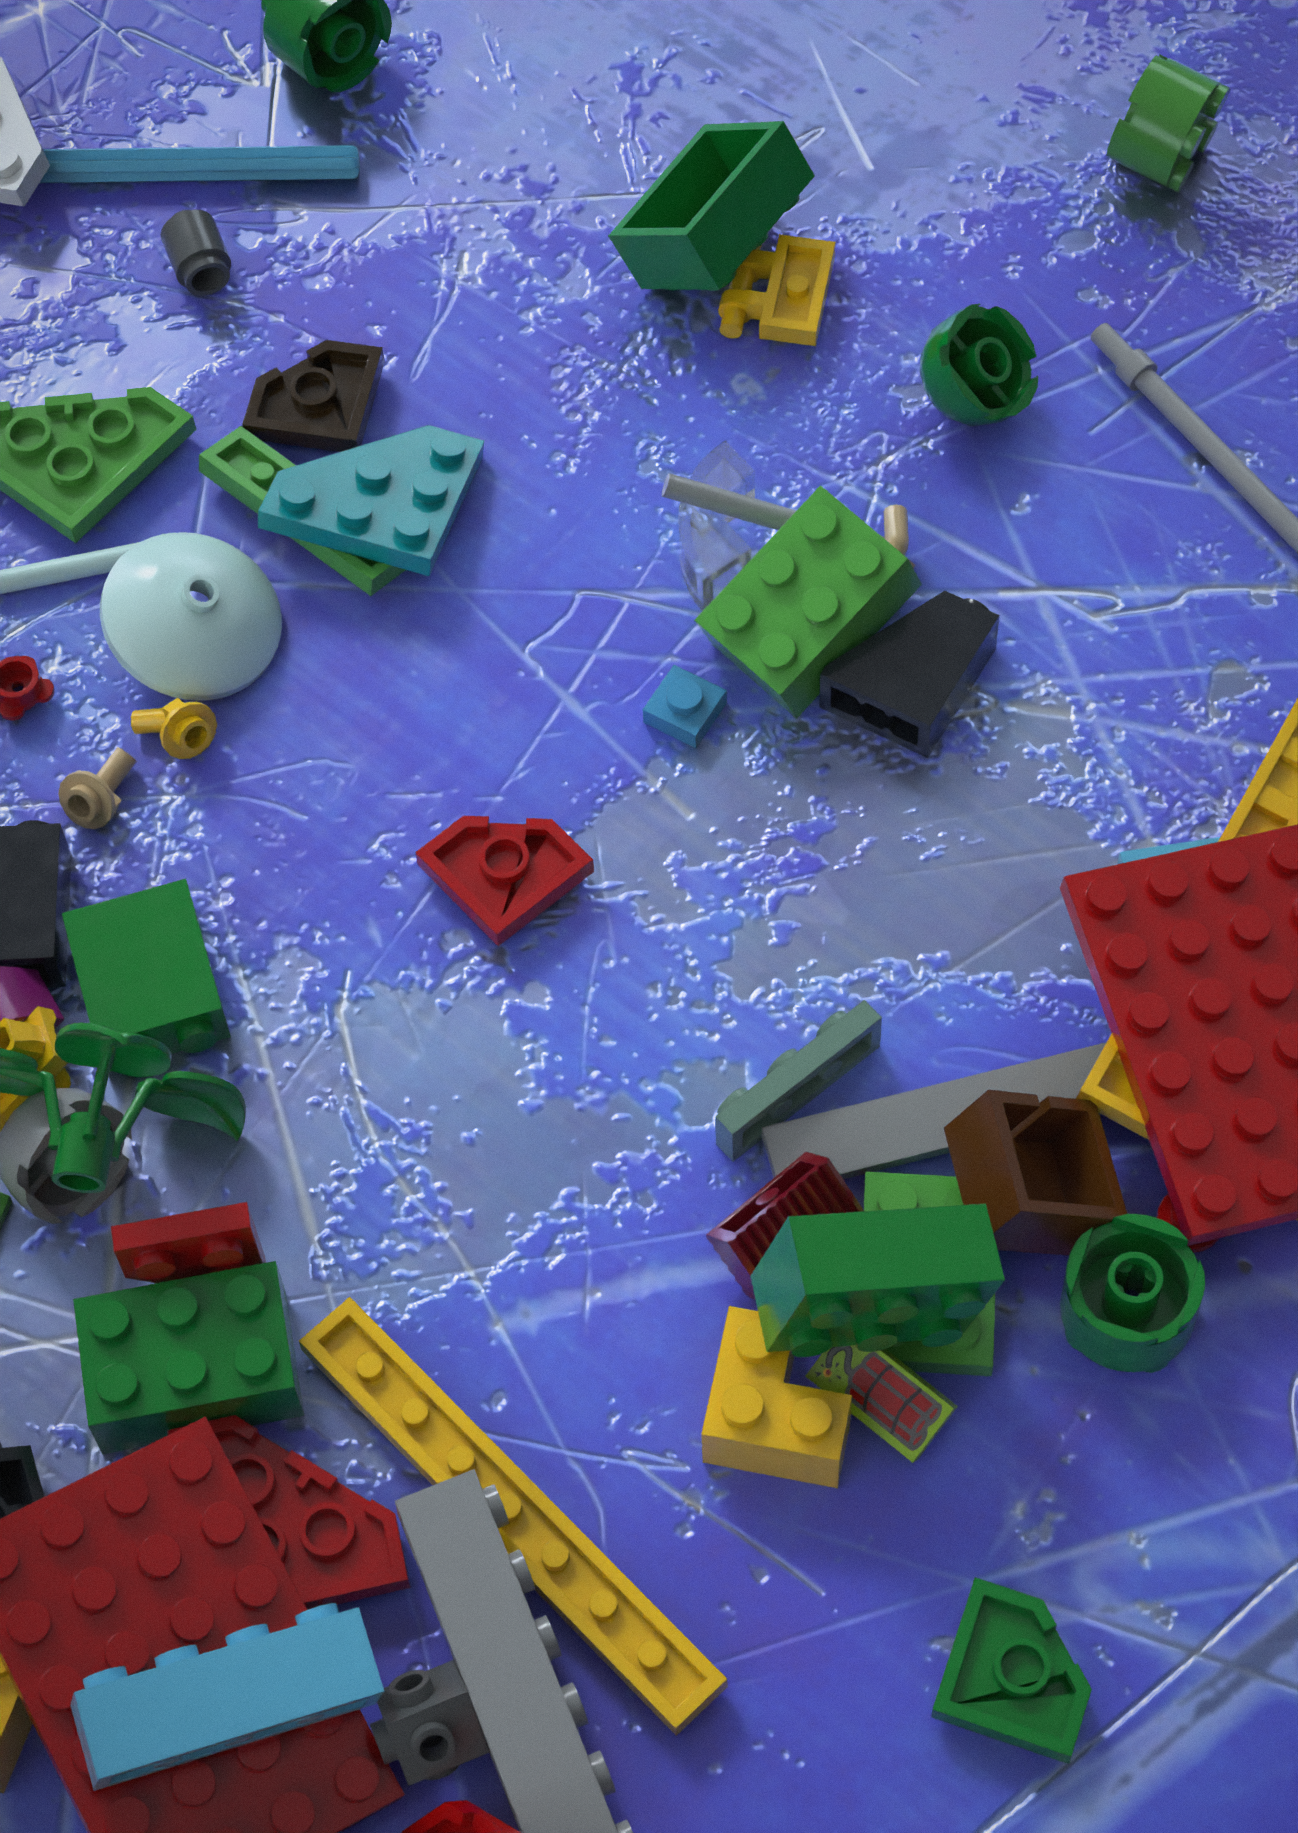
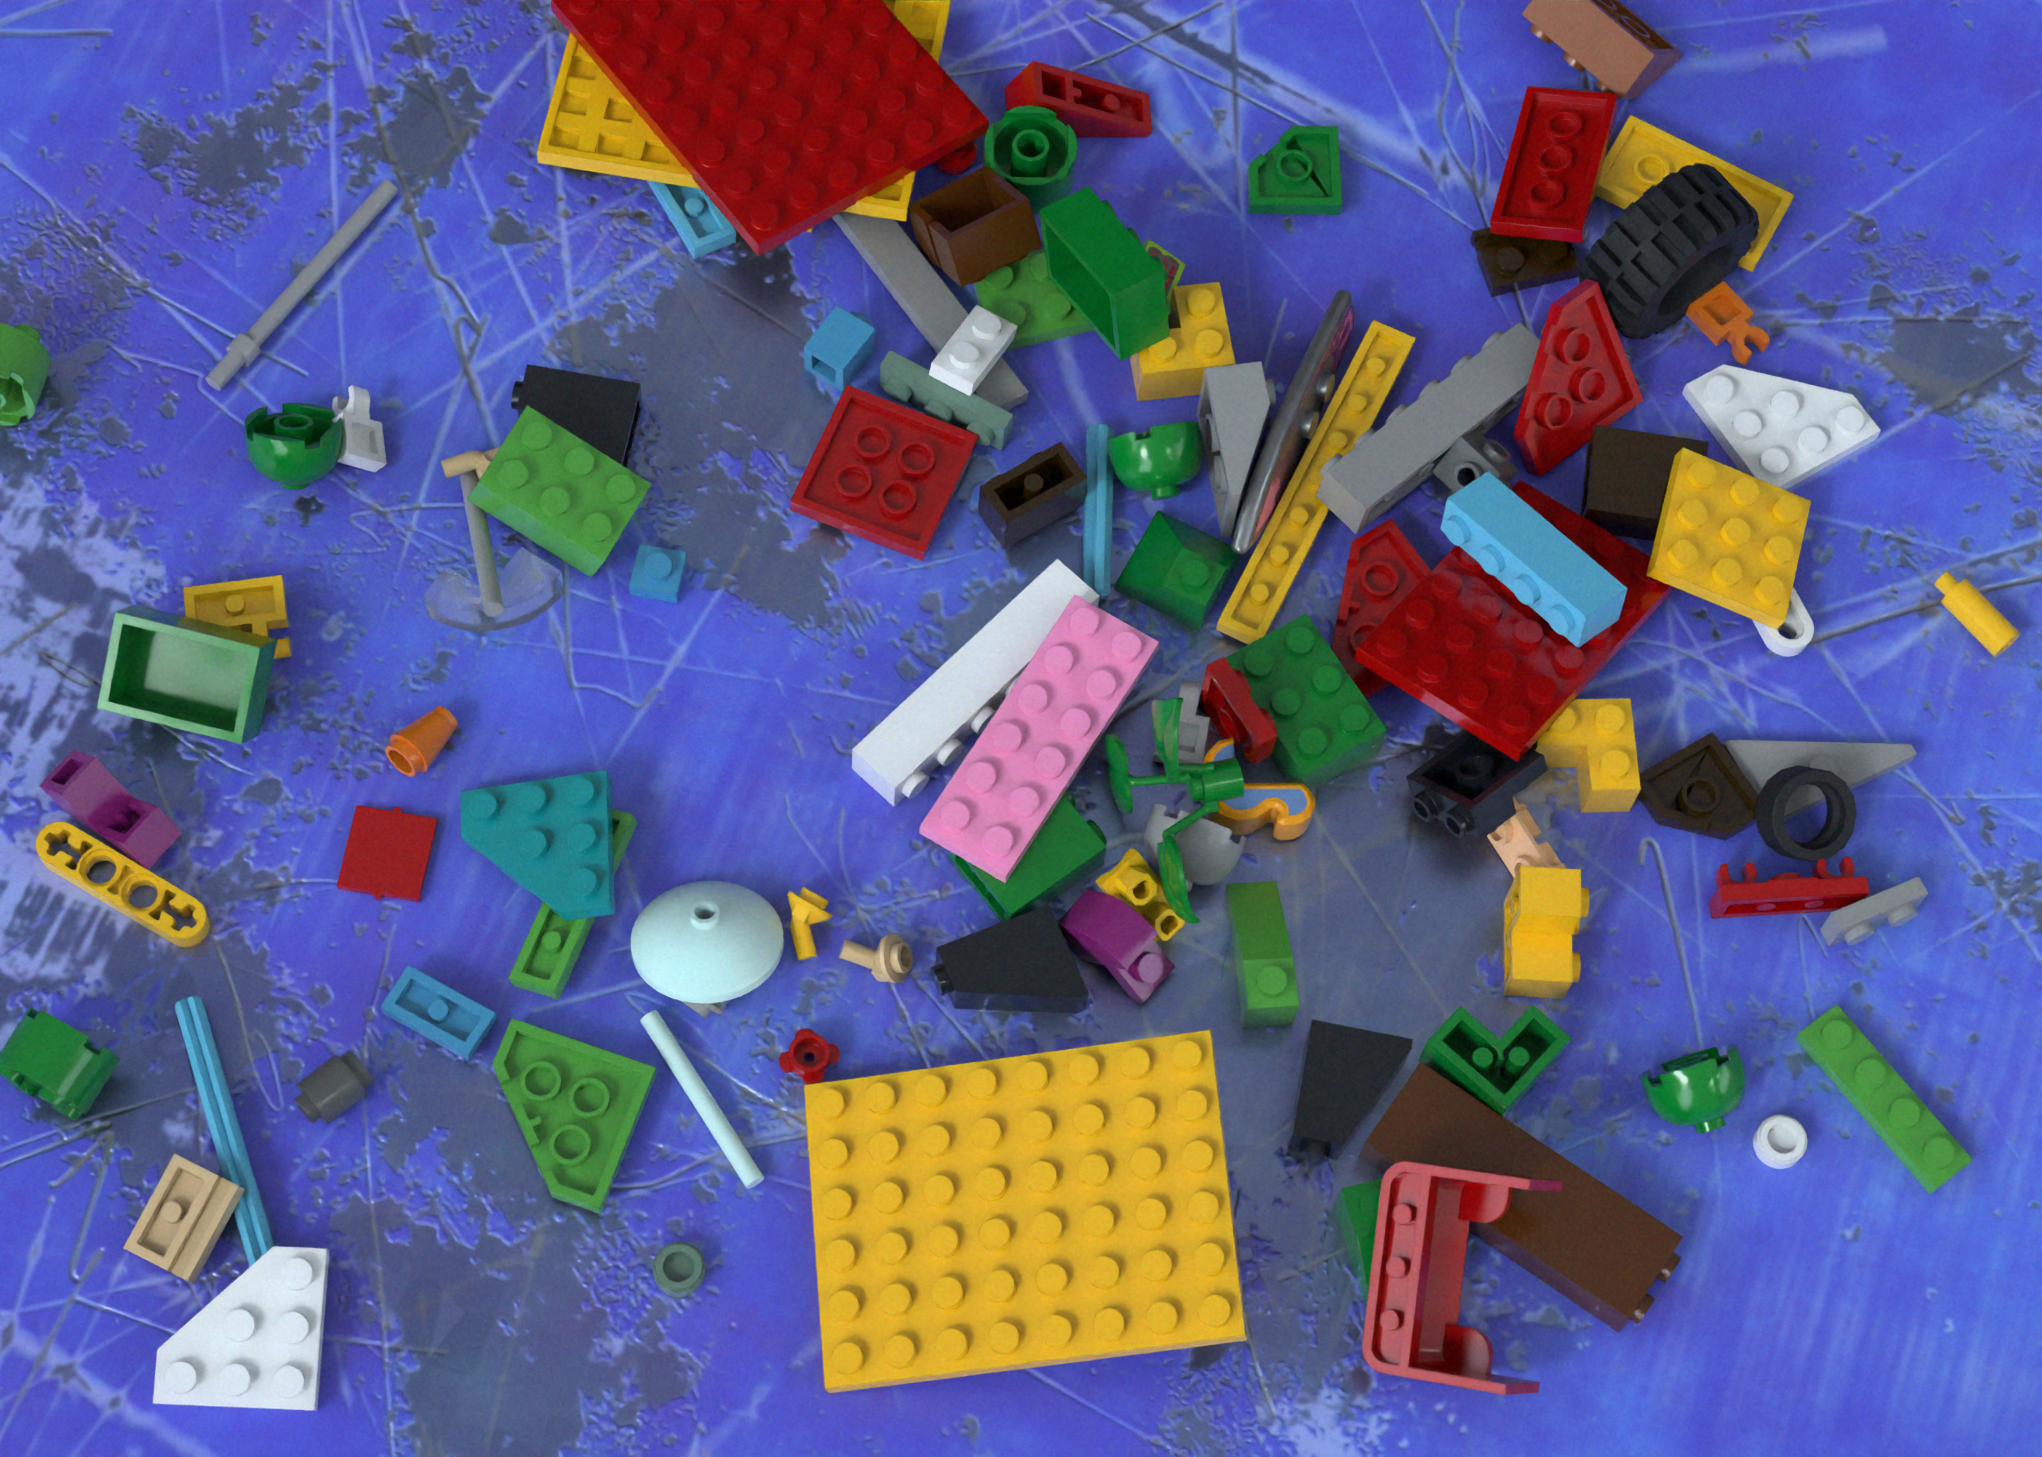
camera: 120 degrees left, 5 degrees up
dark brown plate [242,340,385,452] -> none
red plate [415,815,594,946] -> none
dark red brick [706,1152,864,1299] -> none
none -> yellow beam [36,822,210,947]
none -> magenta brick [39,749,182,870]
none -> tan plate [123,1153,245,1284]
none -> white plate [332,385,387,473]
none -> red piece [337,805,438,903]
none -> dark azure plate [381,965,497,1061]
none -> orange cone [385,706,458,777]
none -> red plate [790,385,979,561]
none -> dark azure brick [804,305,876,392]
none -> white brick [852,559,1100,807]
none -> bright pink plate [919,595,1159,883]
none -> white plate [929,305,1018,396]
none -> dark brown brick [978,442,1087,549]
none -> red slope [1004,60,1152,138]
none -> medium azure axle [1082,423,1114,599]
none -> green cylinder [1106,421,1204,501]
none -> green slope [1114,510,1242,631]
none -> light grey plate [1152,680,1210,764]
none -> light grey slope [1196,361,1276,539]
none -> light orange animal [1200,737,1315,840]
none -> flat silver piece [1231,290,1355,554]

